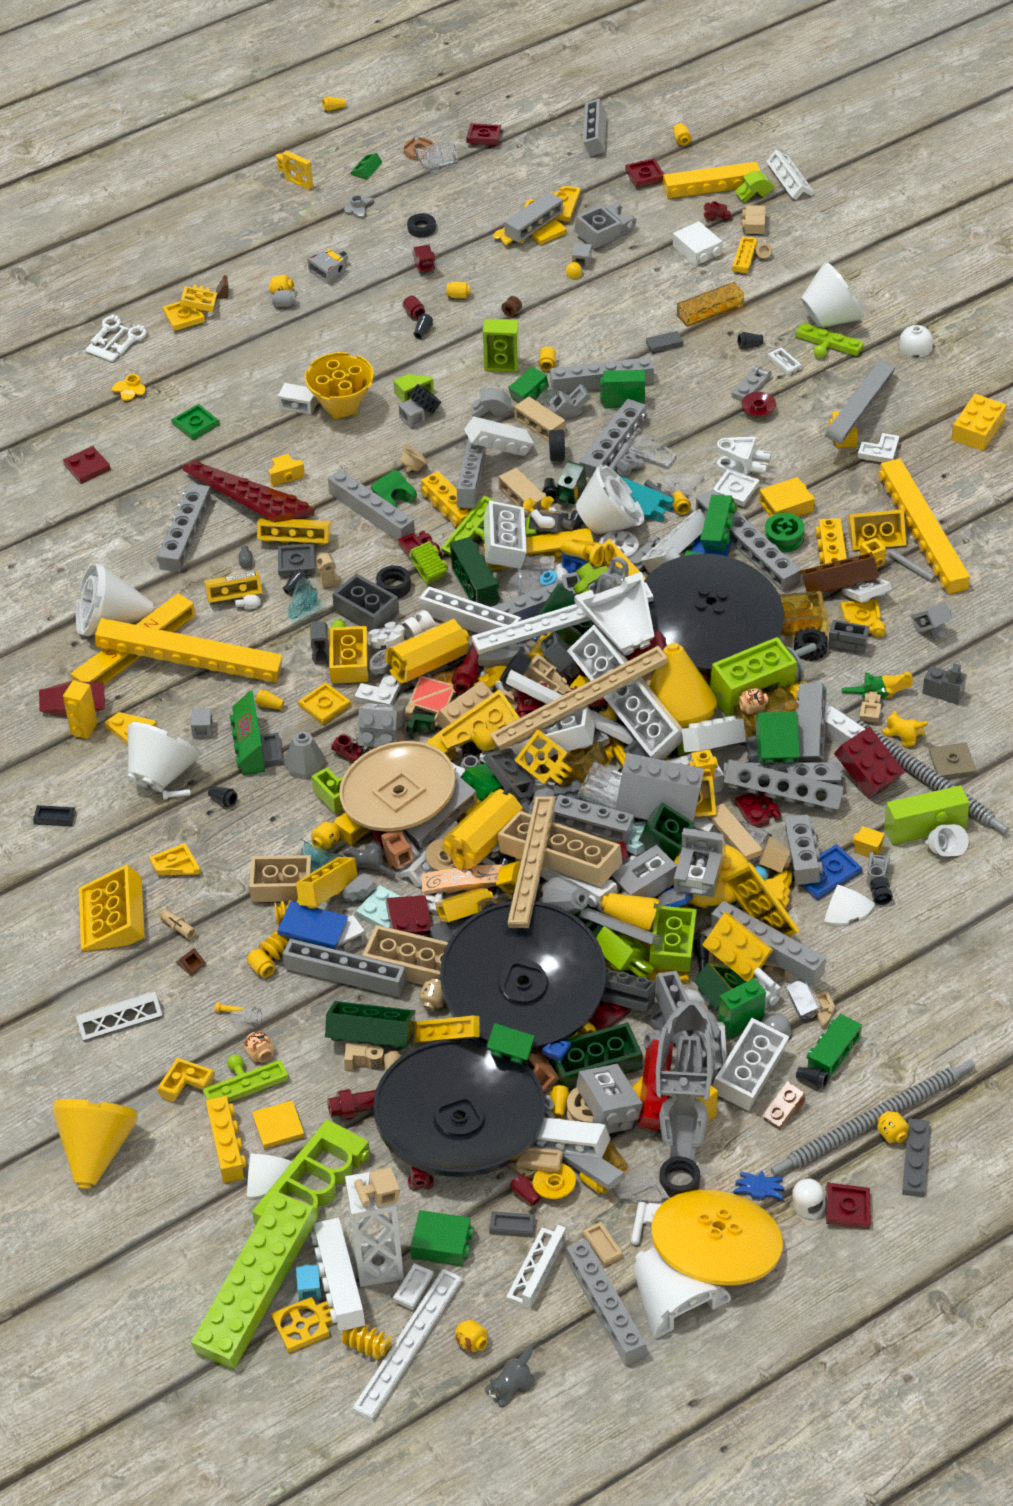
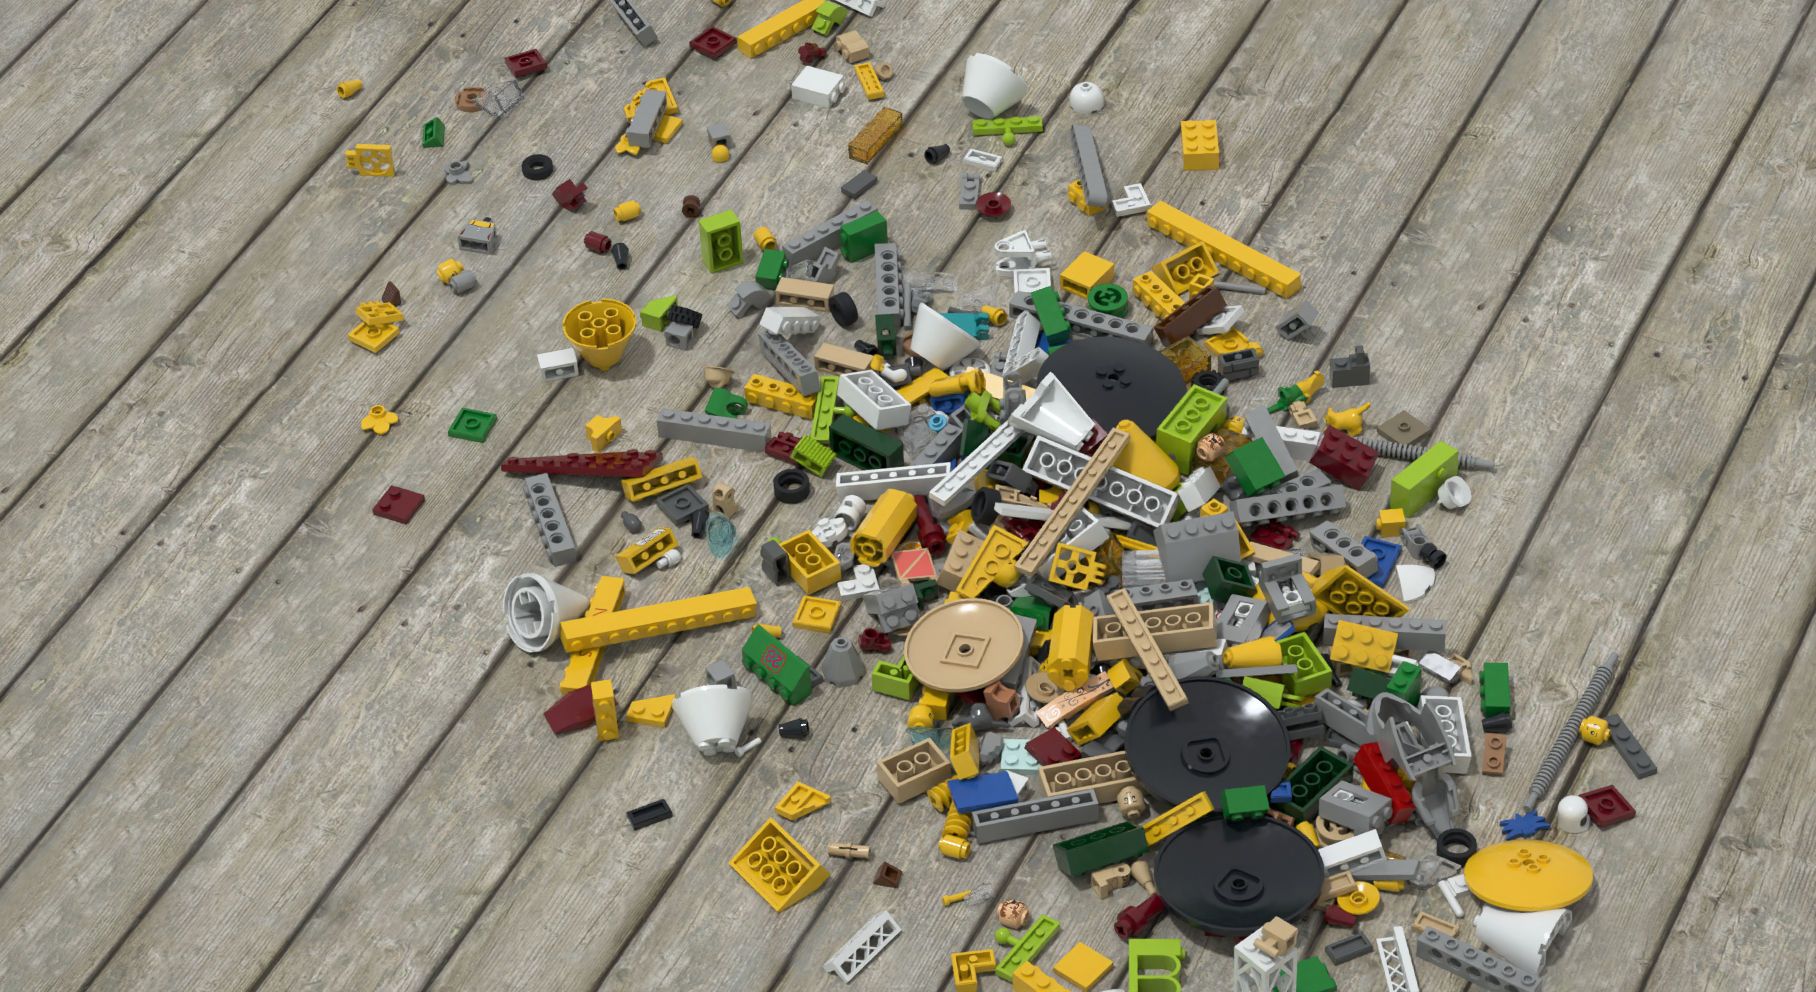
camera: 30 degrees left, 5 degrees down
white piece [85,315,147,362] -> none
dark grey brick [332,573,399,630] -> none
light grey brick [574,203,637,249] -> none

